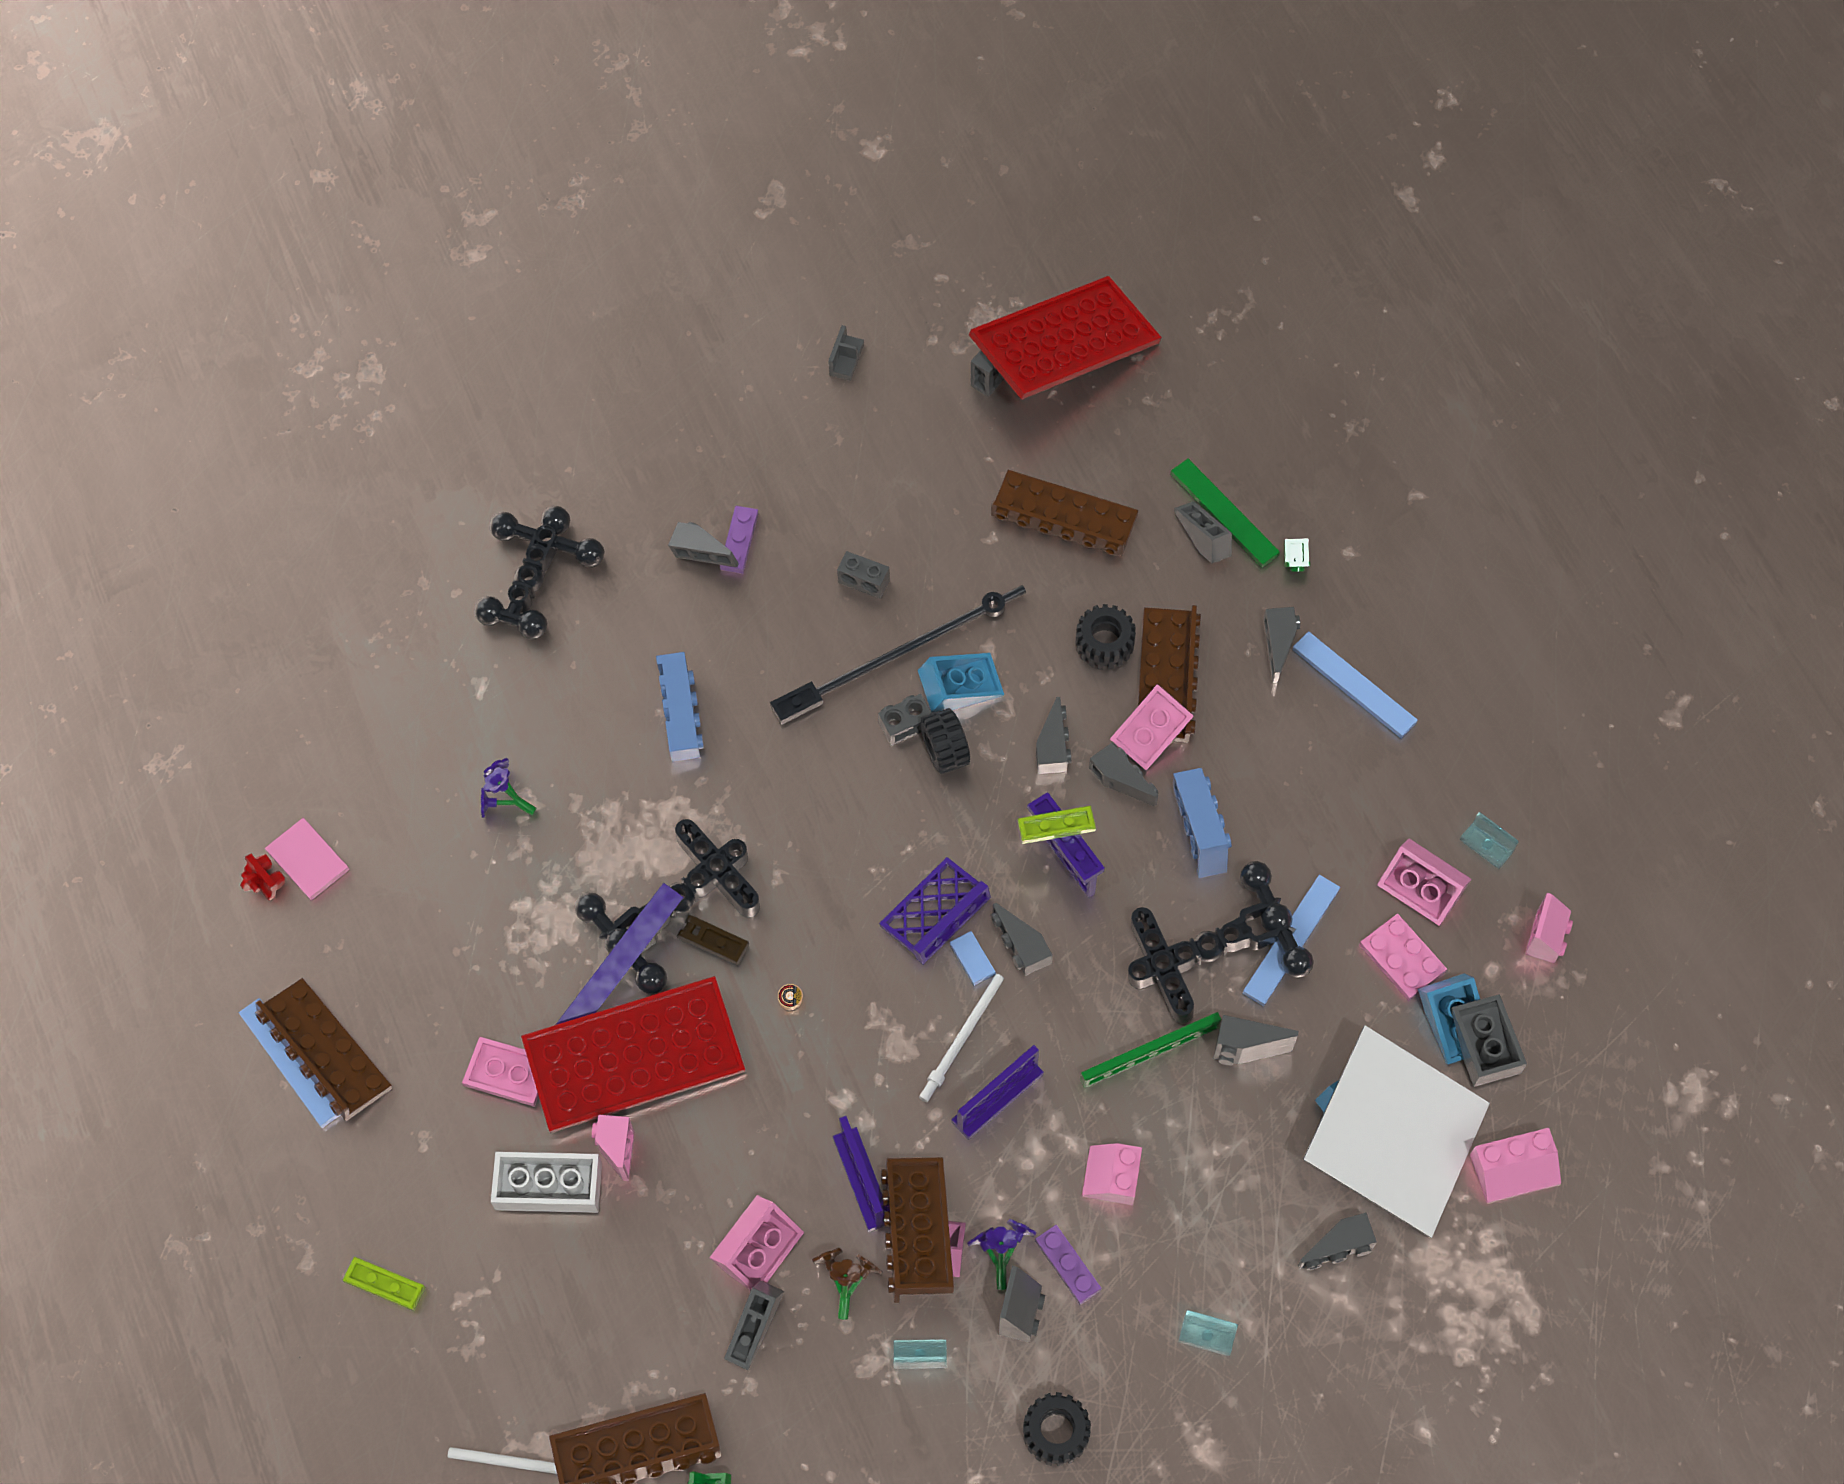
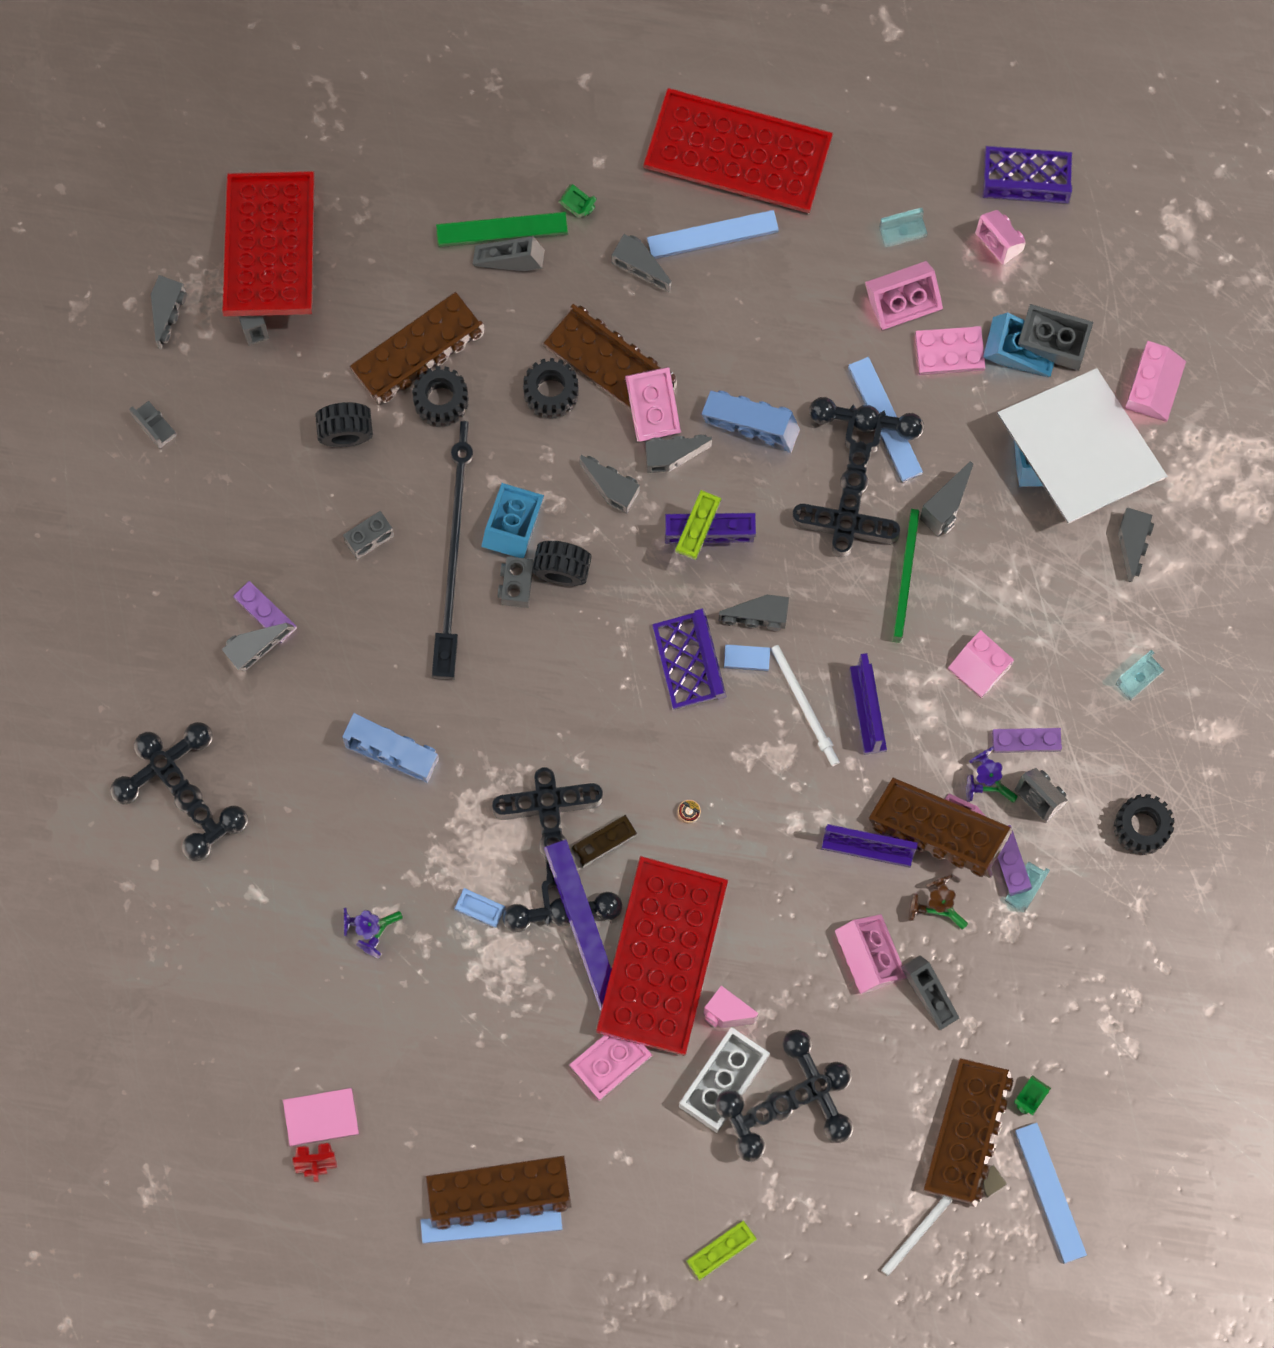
camera: 60 degrees left, 10 degrees up
none -> dark grey slope [151,275,187,349]
none -> black tyre [315,402,373,447]
none -> black tyre [412,366,469,427]
none -> light blue tile [454,888,506,928]
none -> red plate [643,88,833,214]
none -> black piece [715,1029,853,1162]
none -> dark purple fence [983,146,1072,204]
none -> medium lavender plate [997,825,1032,896]

